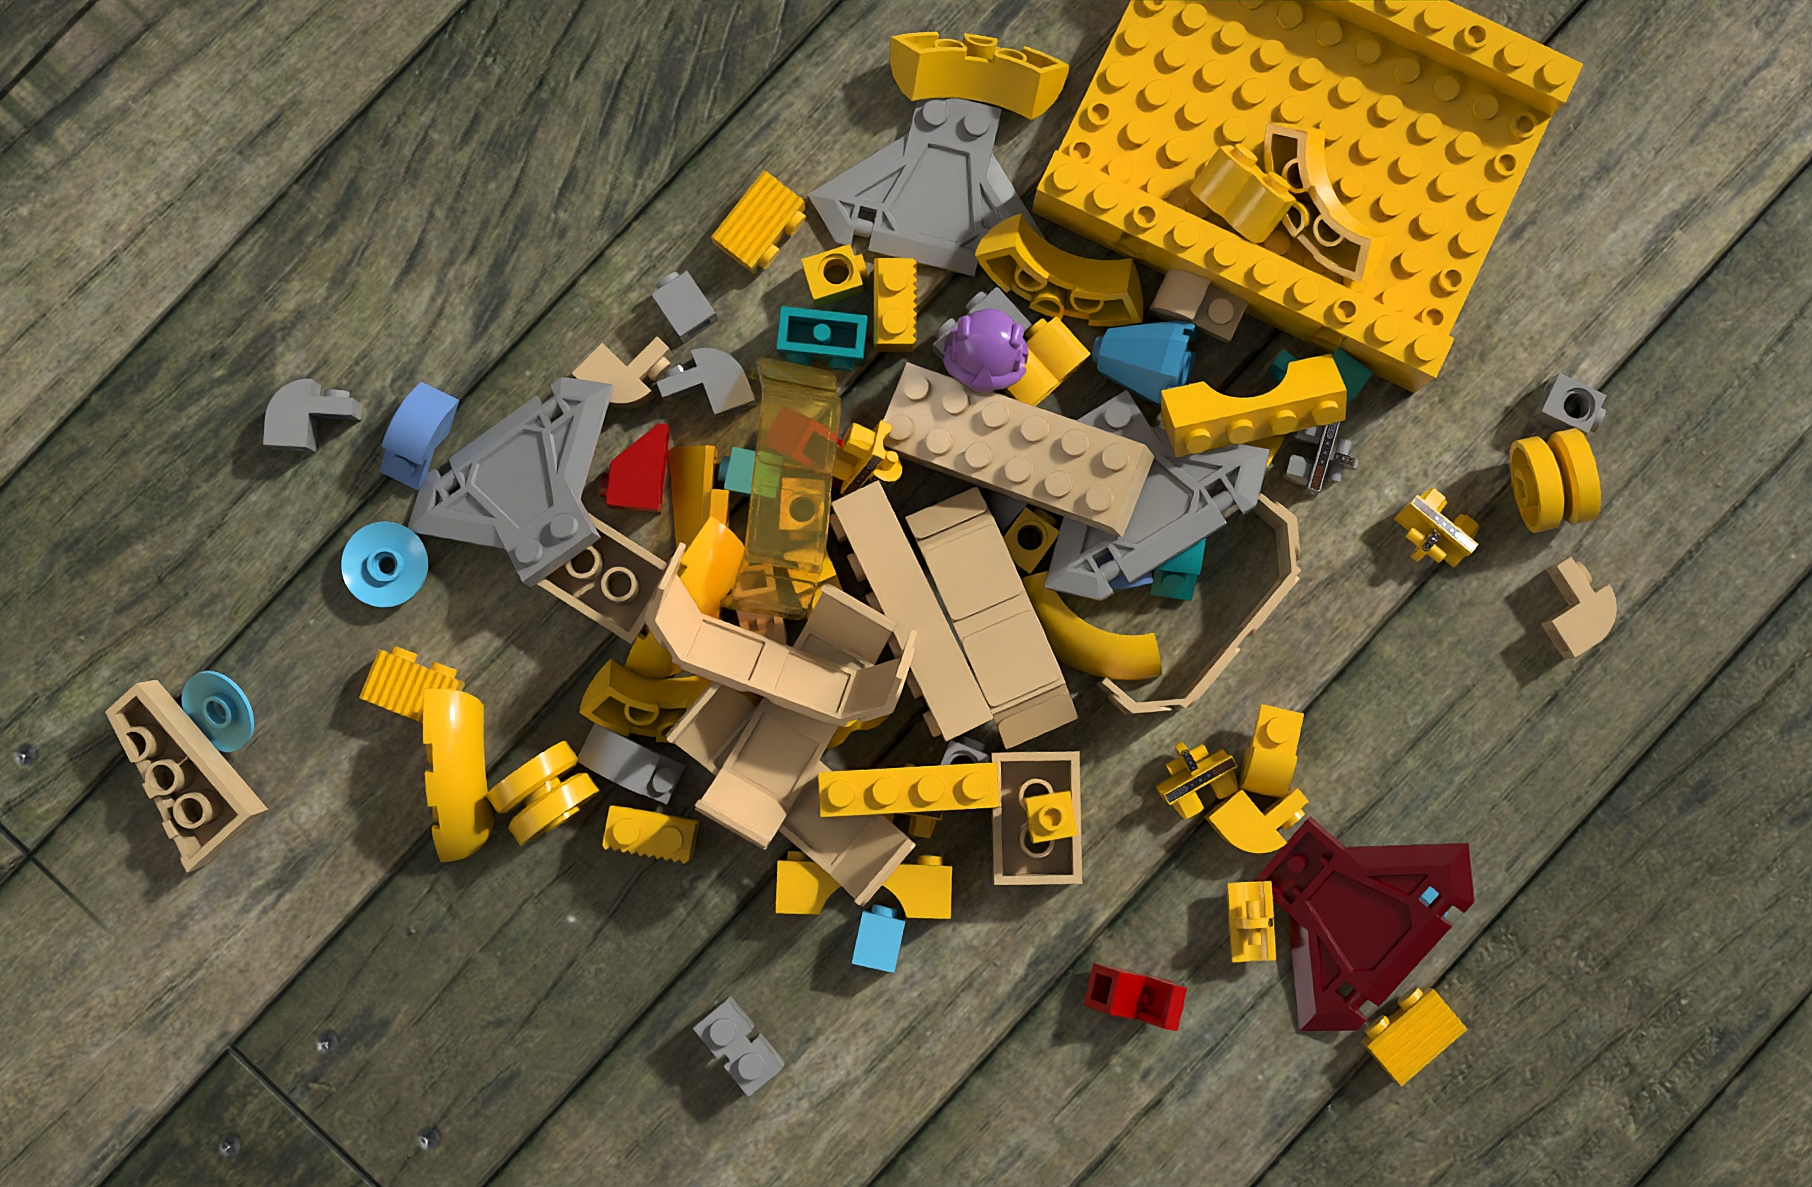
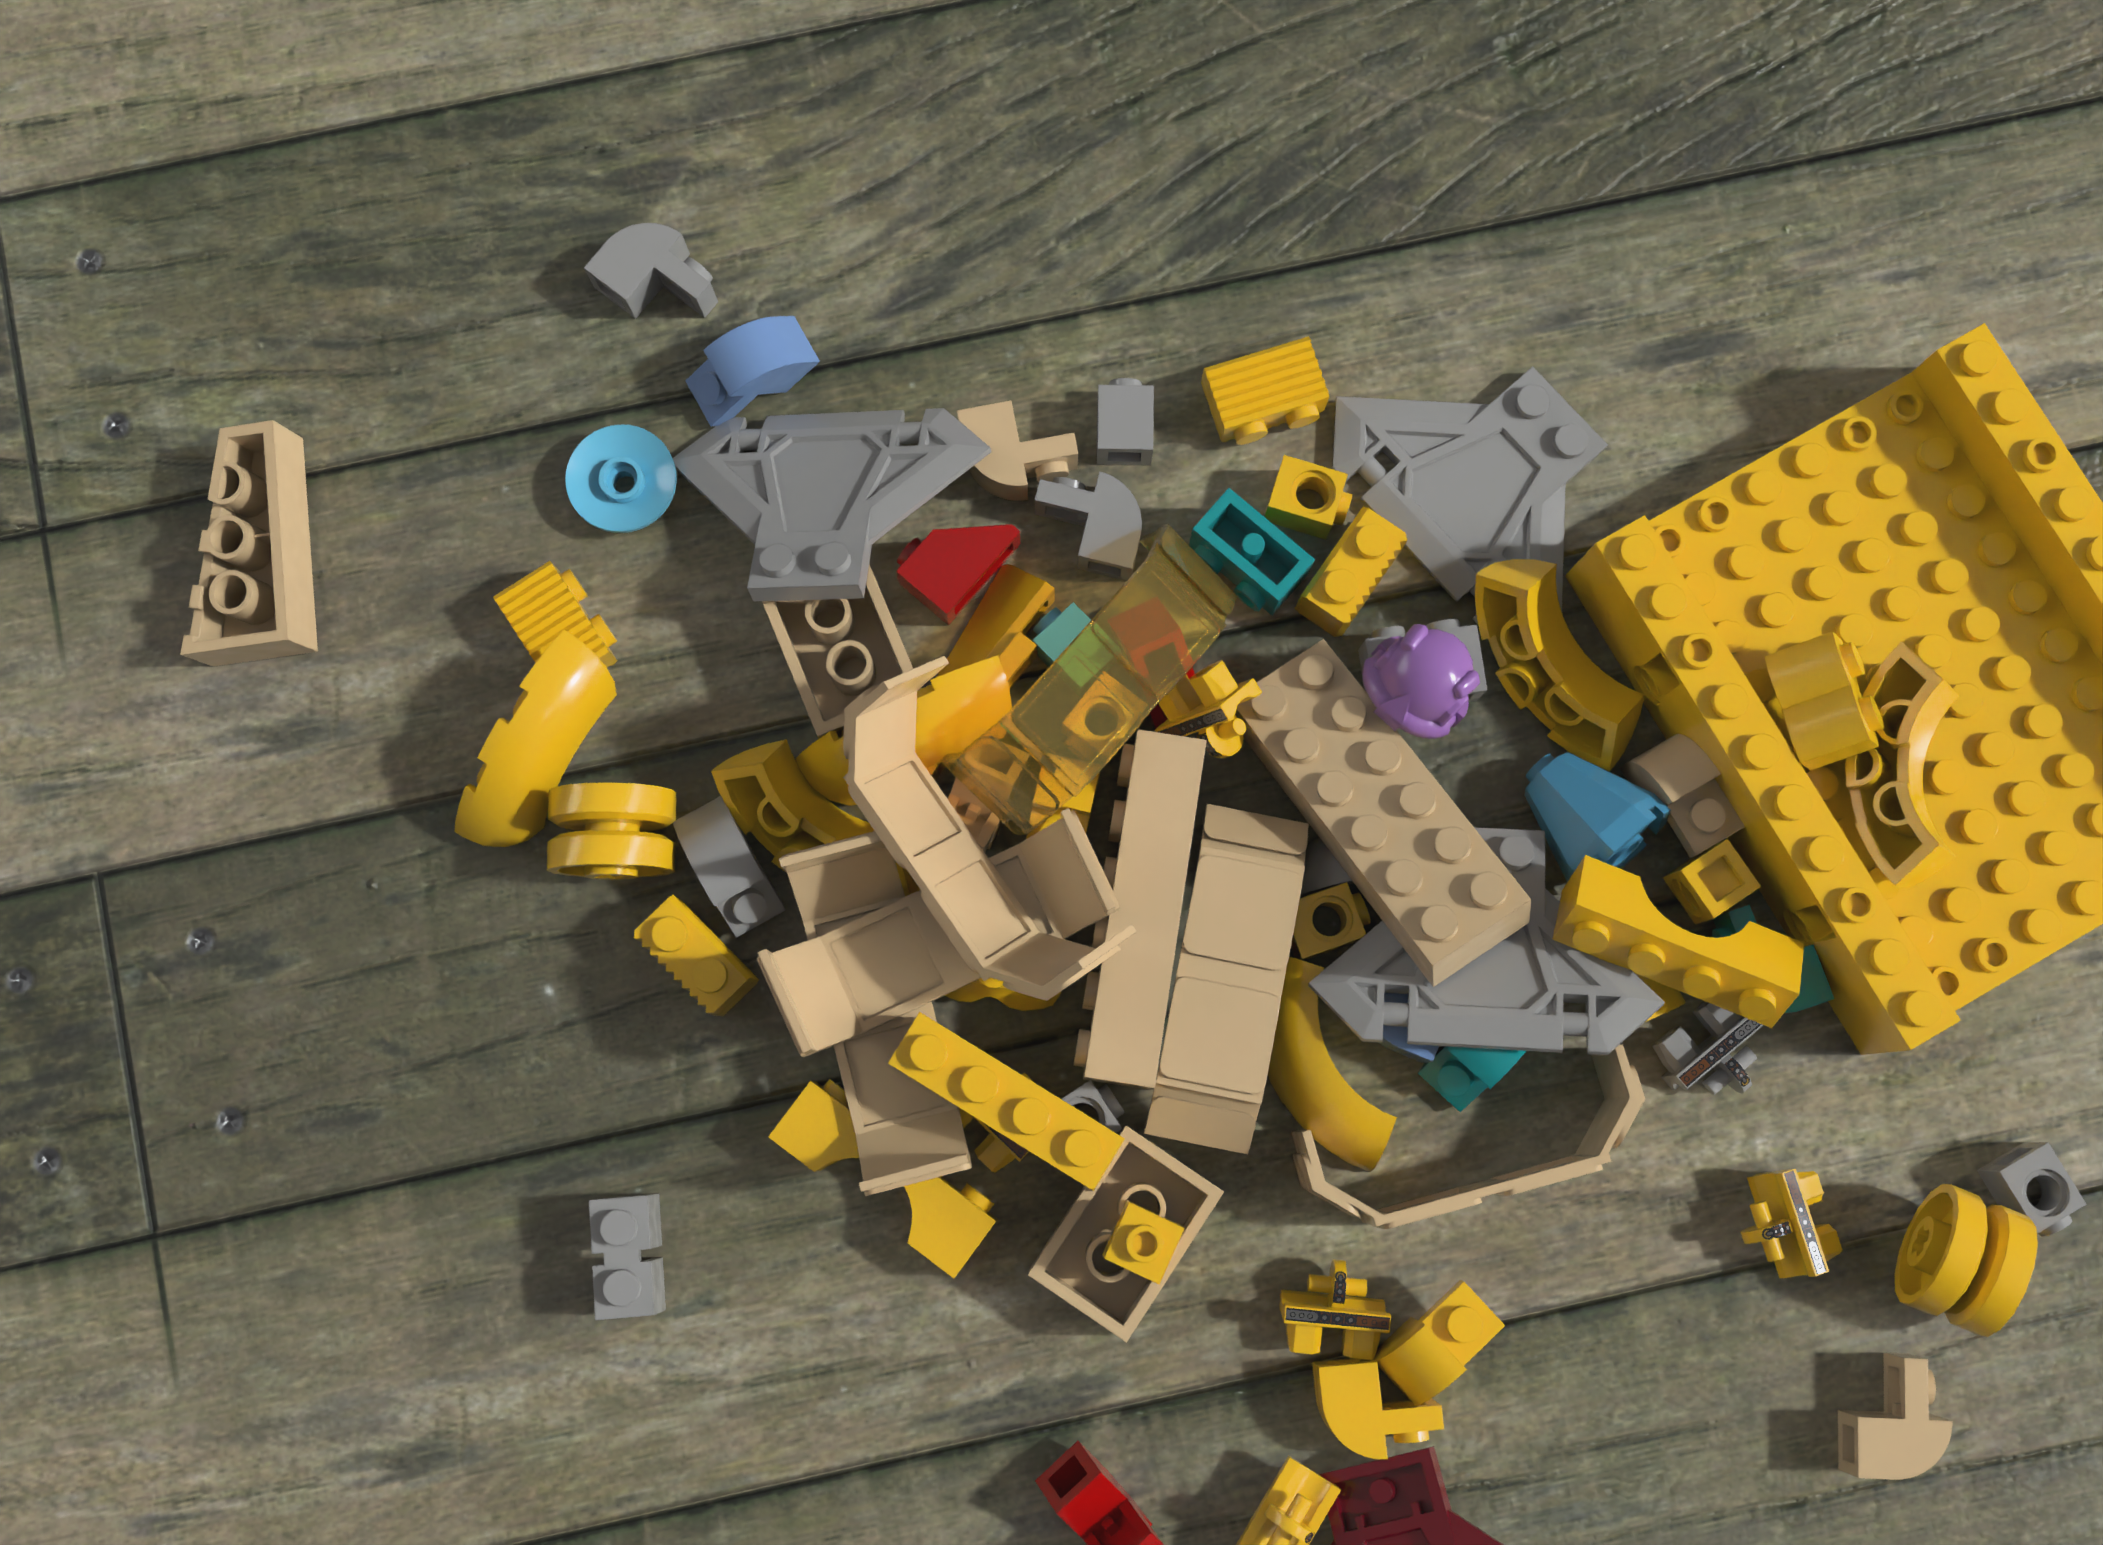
camera: 35 degrees right, 5 degrees down
medium azure dish [181,671,254,752] -> none
medium azure brick [851,904,905,973] -> none
yellow brick [889,32,1070,120] -> none
yellow brick [1002,316,1091,407] -> none
none -> yellow brick [1663,839,1761,924]

